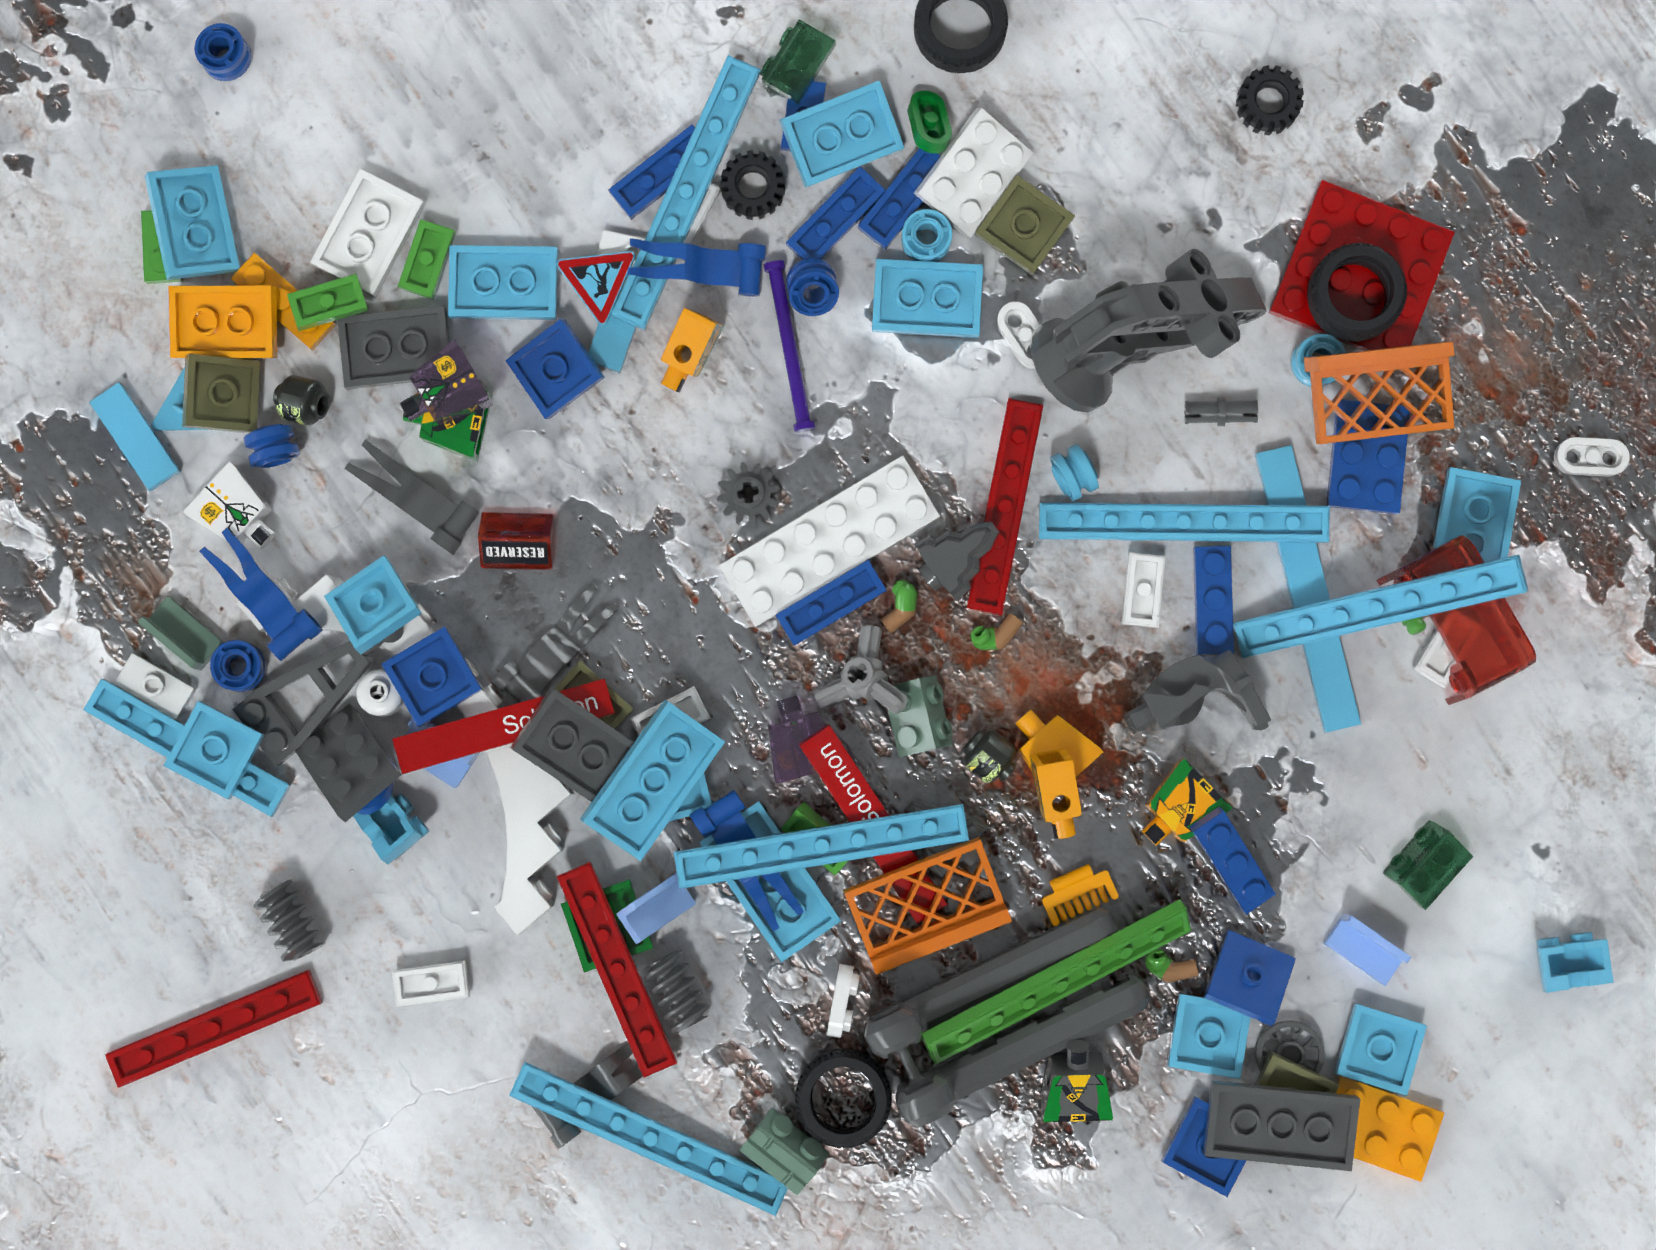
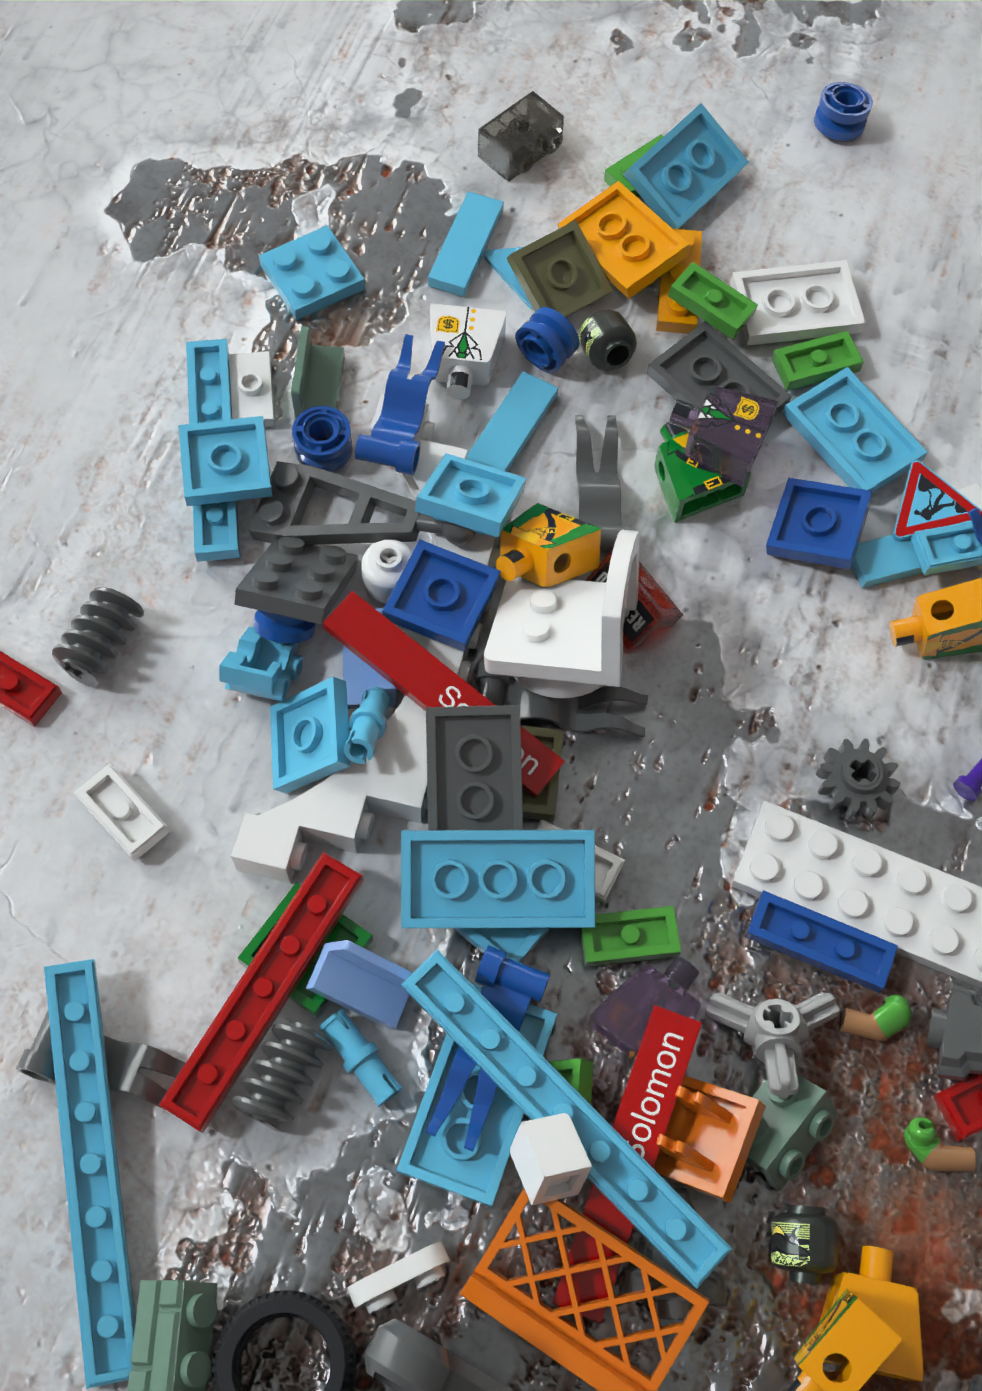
camera: 50 degrees right, 20 degrees down
none -> medium azure plate [259,225,365,321]
none -> medium azure plate [270,677,351,794]
none -> medium azure pin [319,1008,403,1107]
none -> medium azure pin [344,687,391,764]
none -> medium azure tile [467,371,558,472]
none -> clear smoke brick [478,91,564,182]
none -> white piece [484,530,640,698]
none -> light orange torso [496,503,601,587]
none -> white panel [510,1113,592,1205]
none -> bright green plate [580,906,681,967]
none -> orange plate [653,1075,766,1204]

